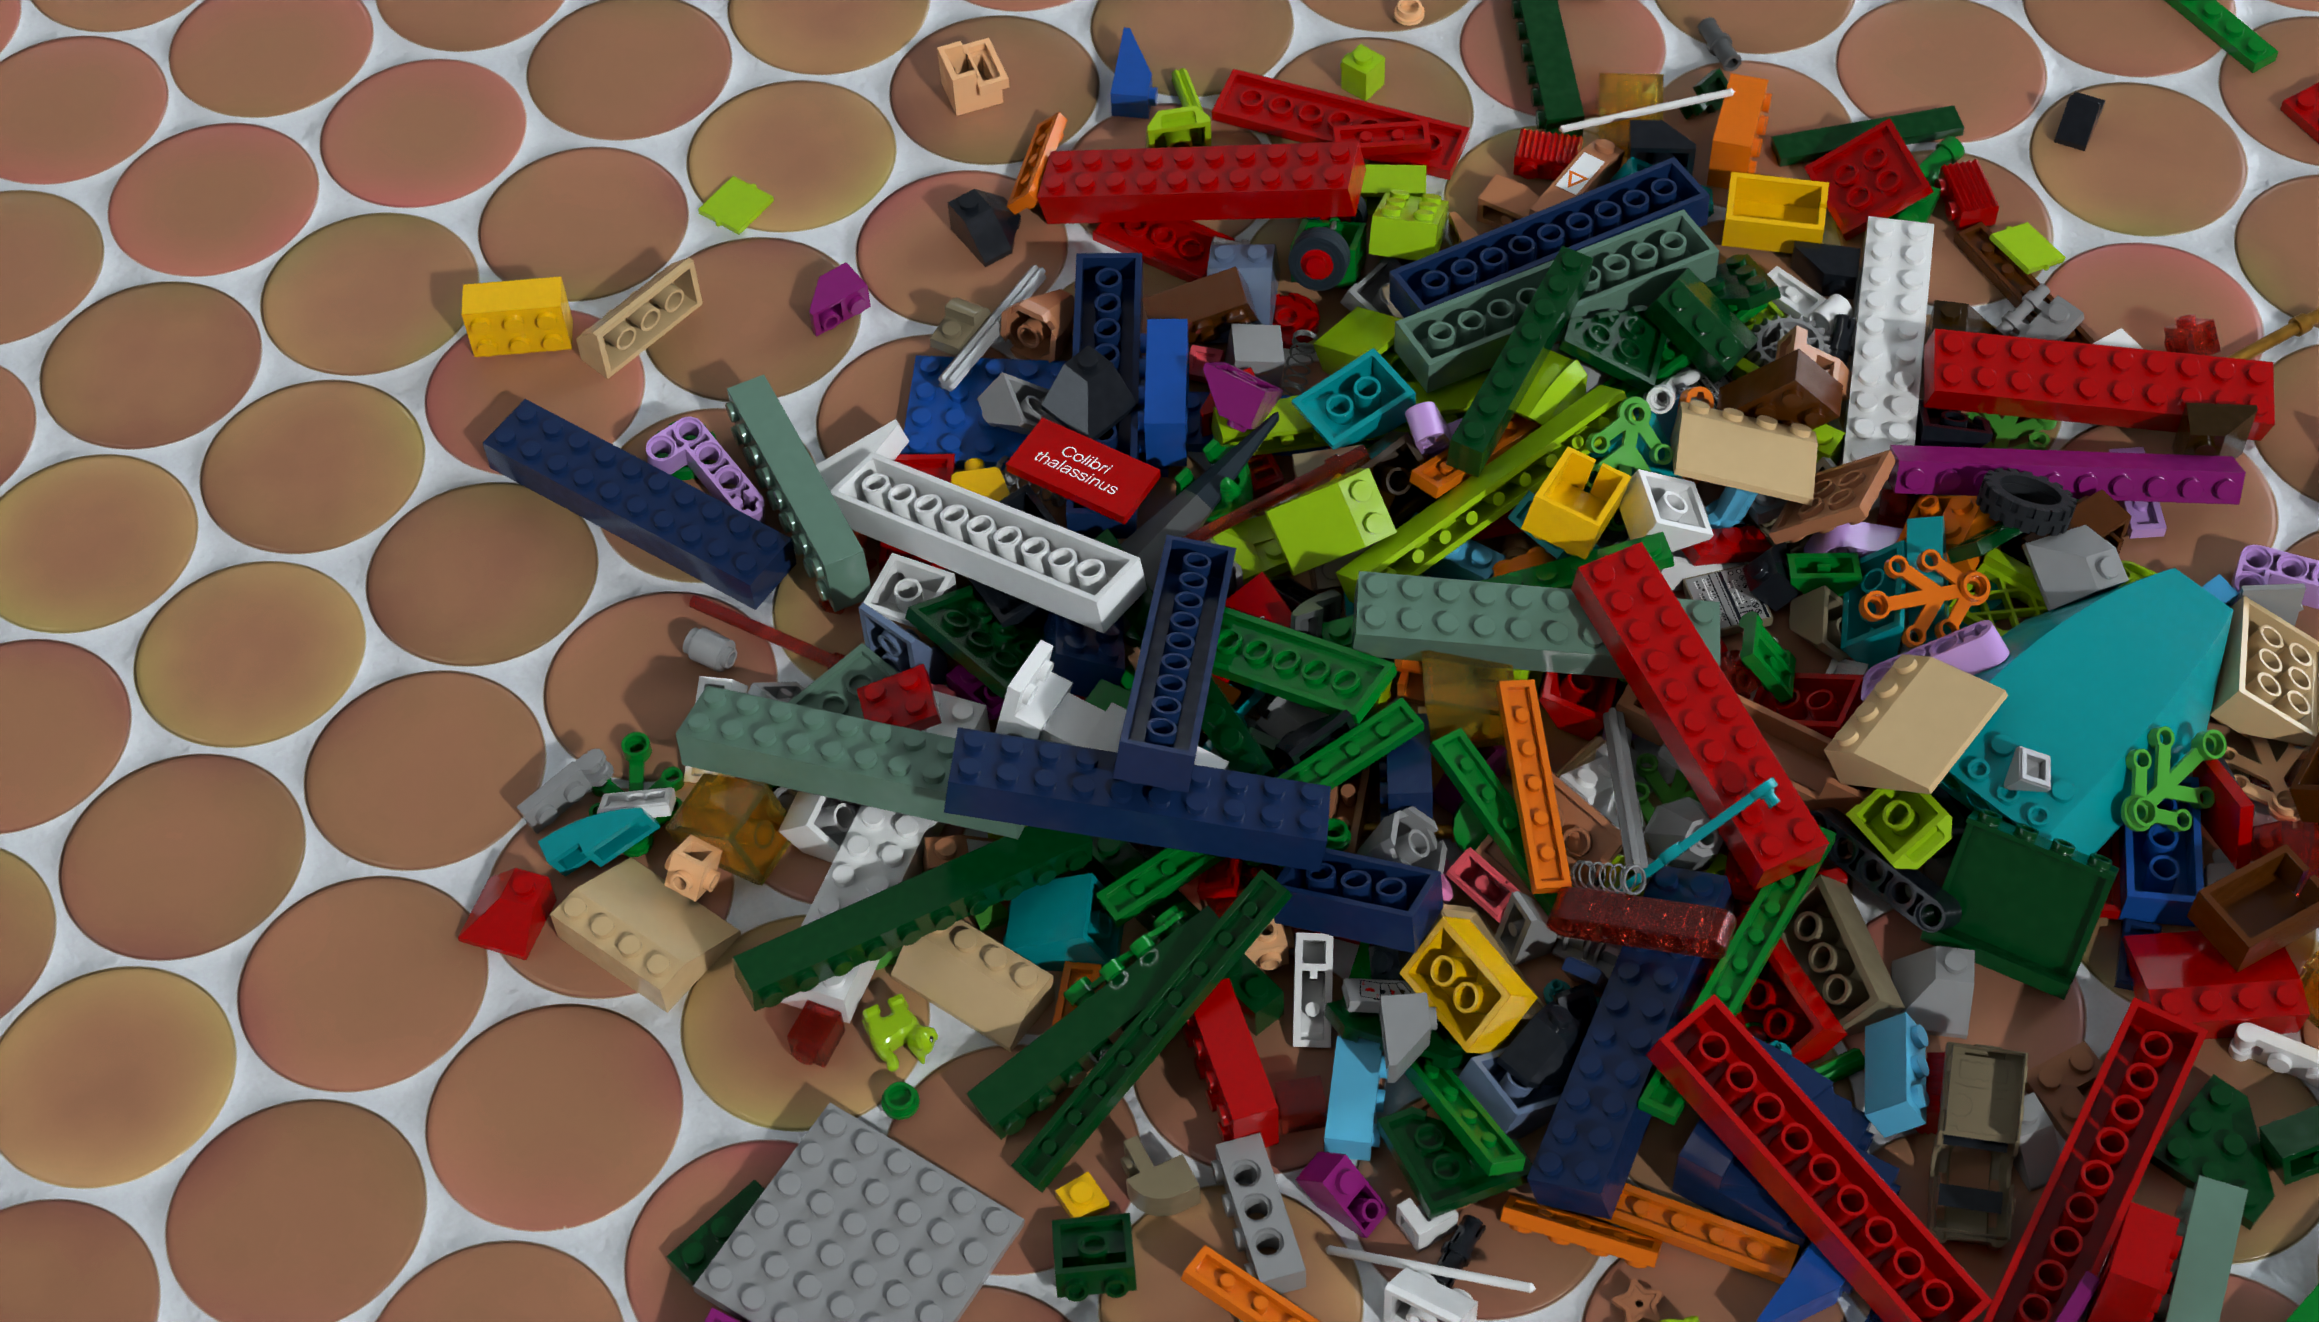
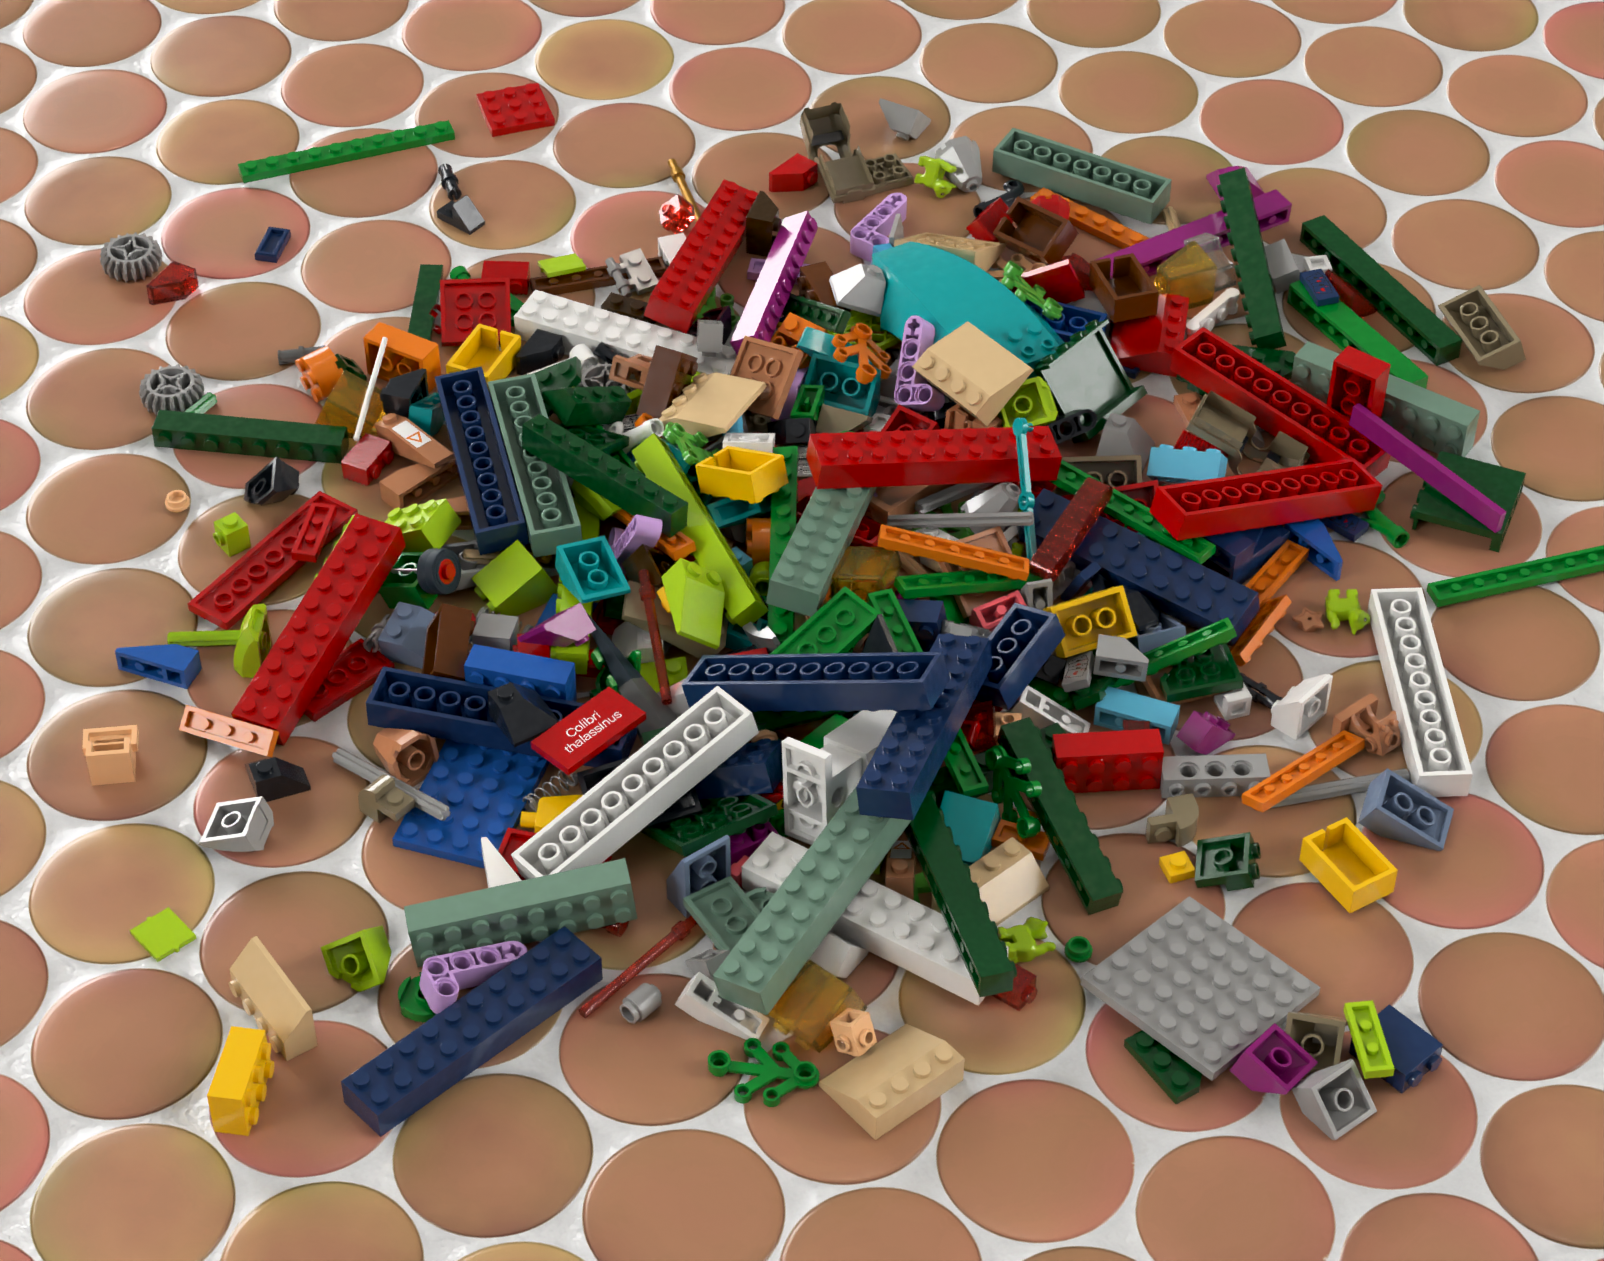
camera: 80 degrees left, 10 degrees down
red slope [458,868,557,960] -> none
light grey hinge [516,748,614,834] -> none
teal slope [538,808,661,877] -> none
white plate [597,787,676,818] -> none
magenta slope [809,262,871,337] -> none
red plate [857,664,942,731] -> none
white slope [863,553,957,628] -> none
light grey slope [977,372,1063,435] -> none
dark green plate [1011,869,1293,1192] -> none
white axle [1325,1245,1536,1293] -> none
light grey piece [1570,860,1647,895] -> none
black tyre [1976,468,2077,536] -> none
light grey slope [2004,746,2051,792] -> none
none -> light grey slope [198,796,274,852]
none -> black slope [244,457,299,506]
none -> orange brick [295,346,347,403]
none -> lime slope [320,925,392,992]
none -> black pin [438,164,462,200]
none -> light grey slope [697,319,723,357]

